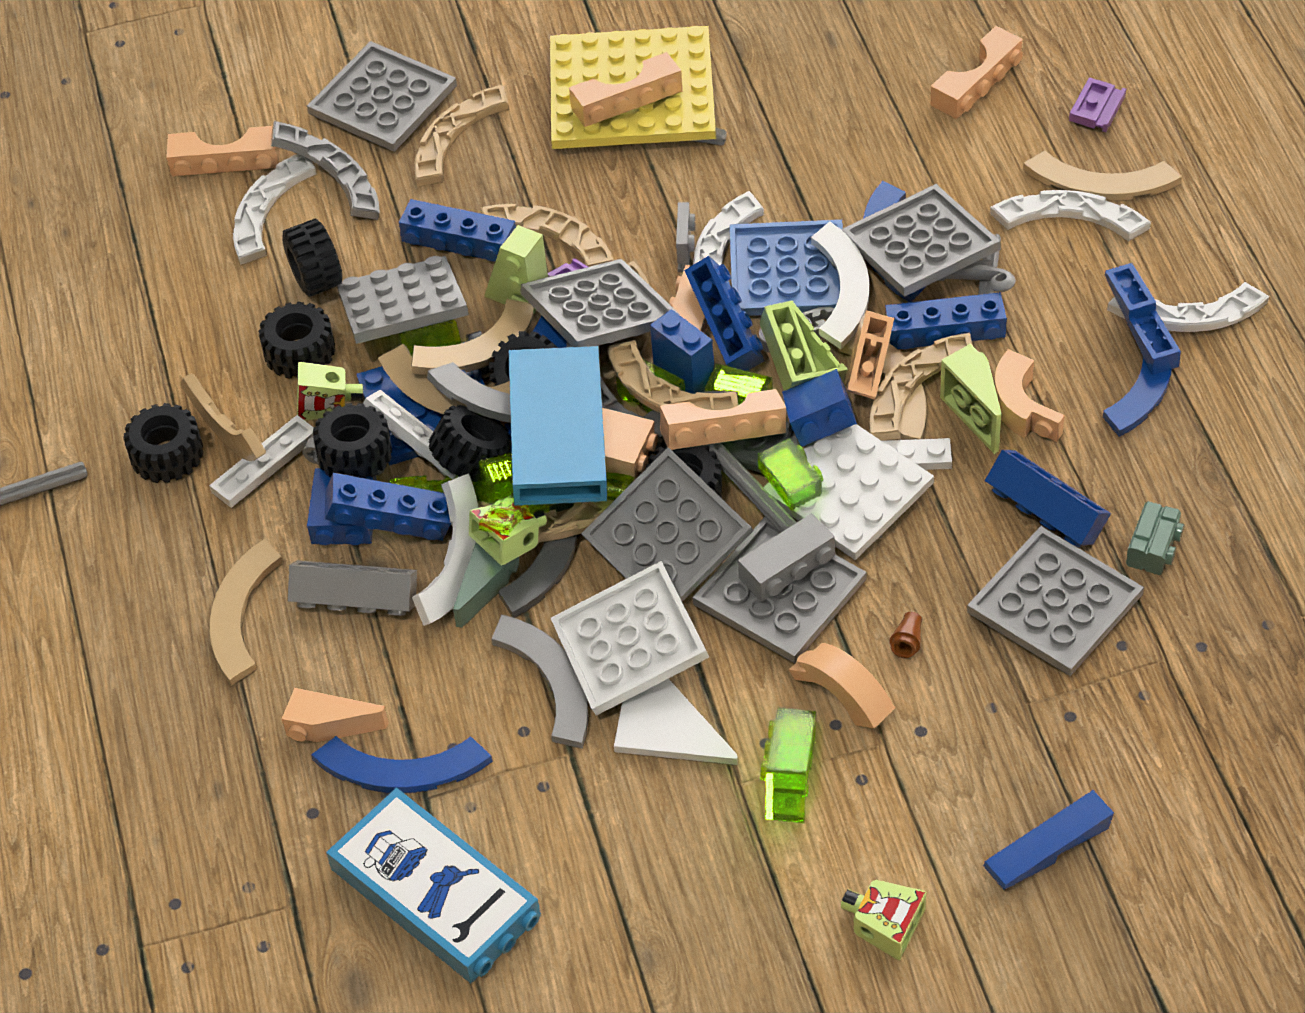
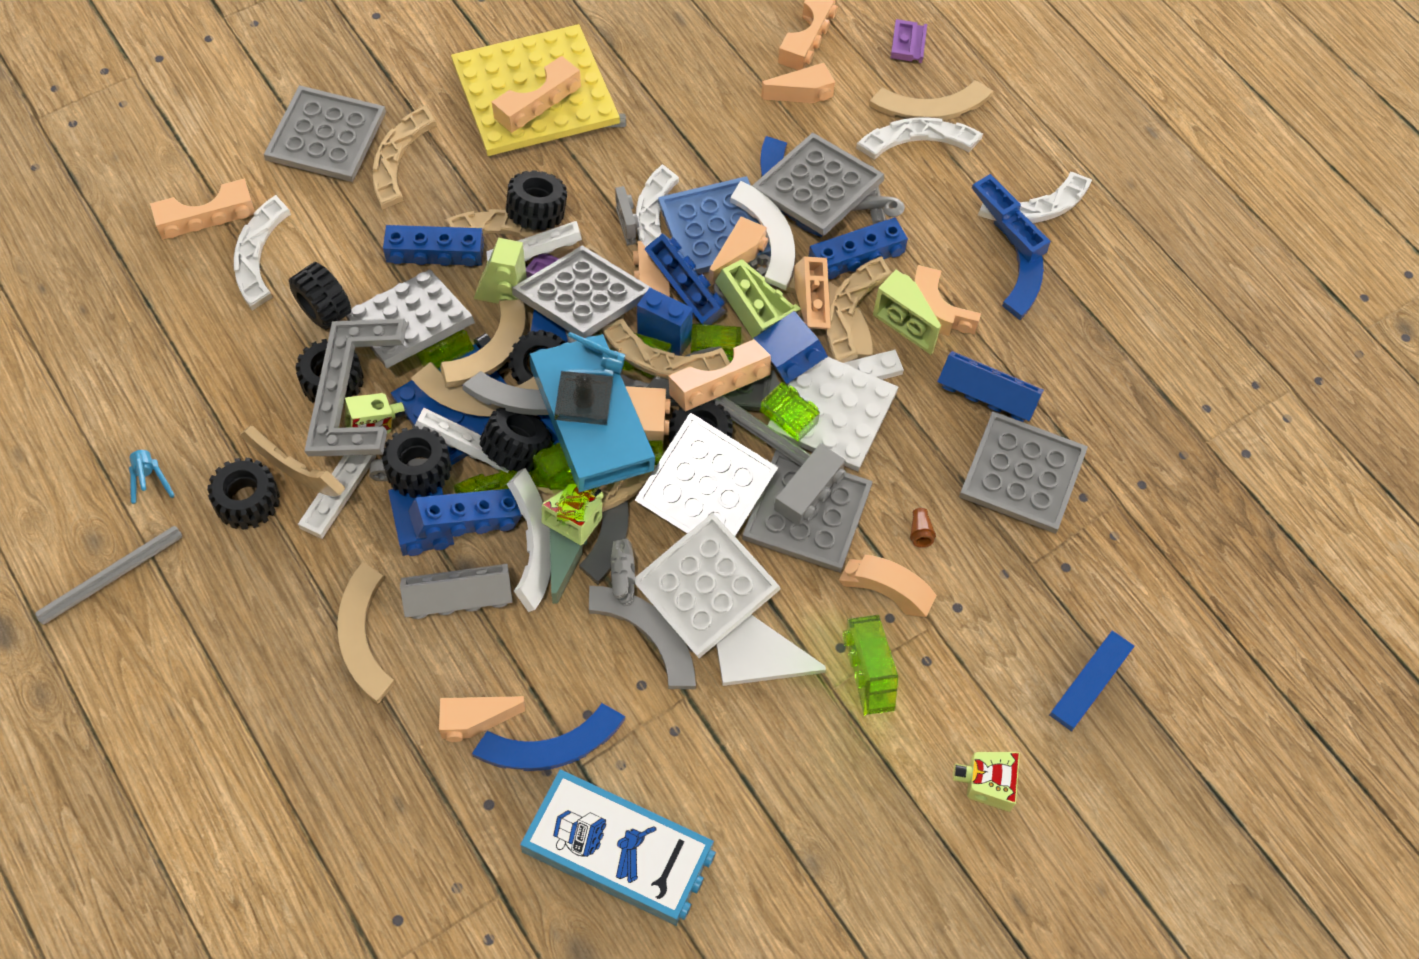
camera: 25 degrees left, 10 degrees up
light grey tile [271,121,380,220] -> none
sand green brick [1126,501,1185,575] -> none
none -> dark azure plant [129,450,175,504]
none -> light grey plate [304,318,407,457]
none -> white plate [486,221,582,261]
none -> black tyre [506,170,567,231]
none -> clear smoke tile [554,371,613,425]
none -> dark azure plant [566,332,626,378]
none -> light grey hinge [611,538,635,606]
none -> light nougat slope [709,217,768,285]
none -> light nougat slope [761,63,835,103]

